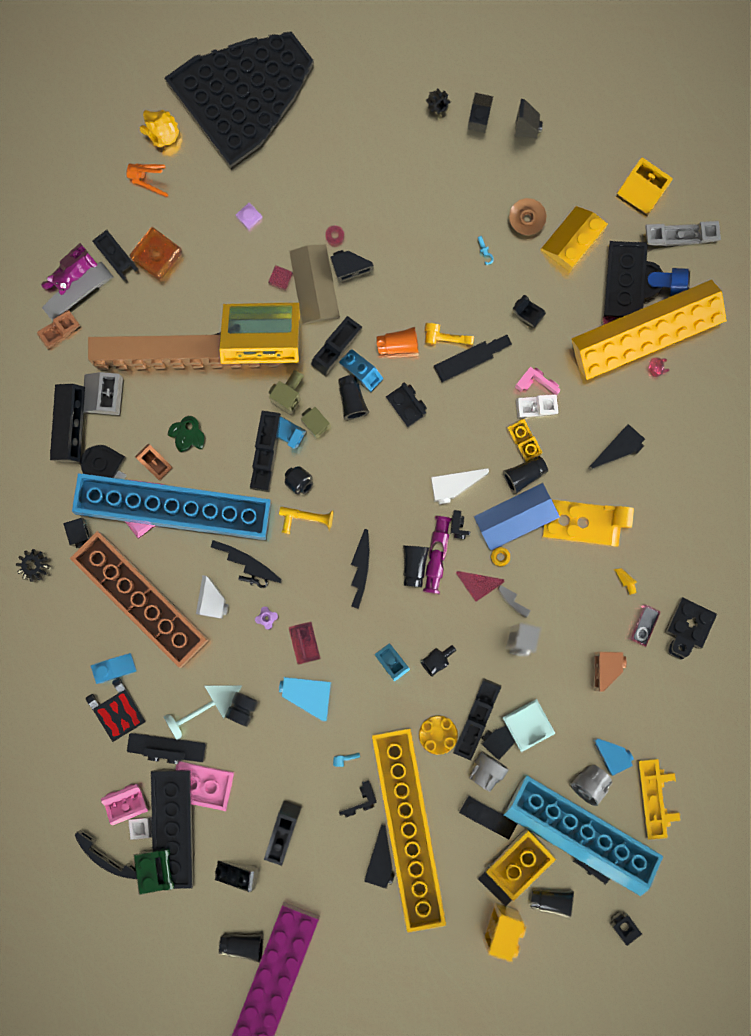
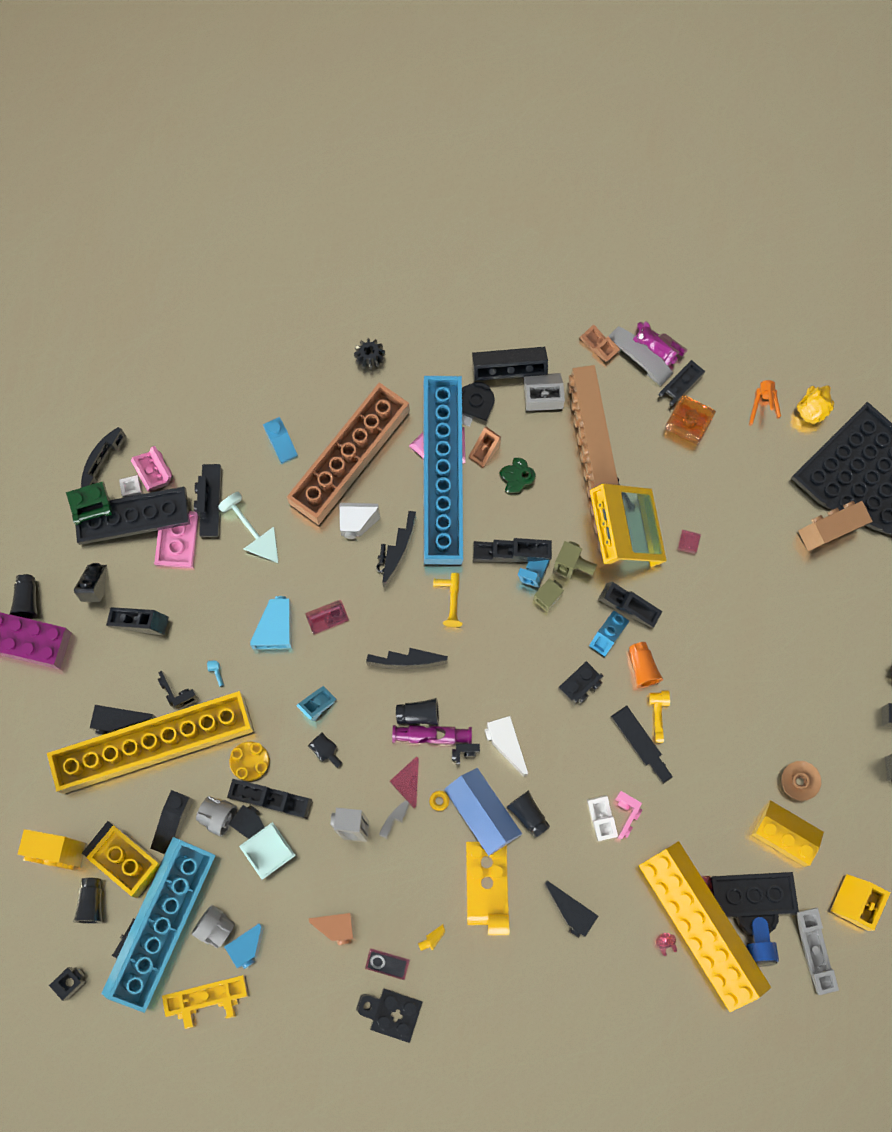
camera: 80 degrees right, 10 degrees down
black brick [63,518,91,549] -> none
flag [86,678,146,742] -> none
black wheel [225,692,259,727] -> none
lavender plate [236,203,262,230] -> none
lavender plate [255,607,278,629] -> none
black head [284,466,313,495] -> none
dark tan slope [289,244,340,325] -> none
clear pink plate [325,225,344,244] -> none
black slope [330,250,374,282] -> none
black plant [338,375,369,420] -> none
medium azure hand [477,236,494,265] -> none
yellow slope [506,418,543,462] -> none
black bracket [513,295,546,328] -> none
none -> medium nougat wedge [798,501,873,551]

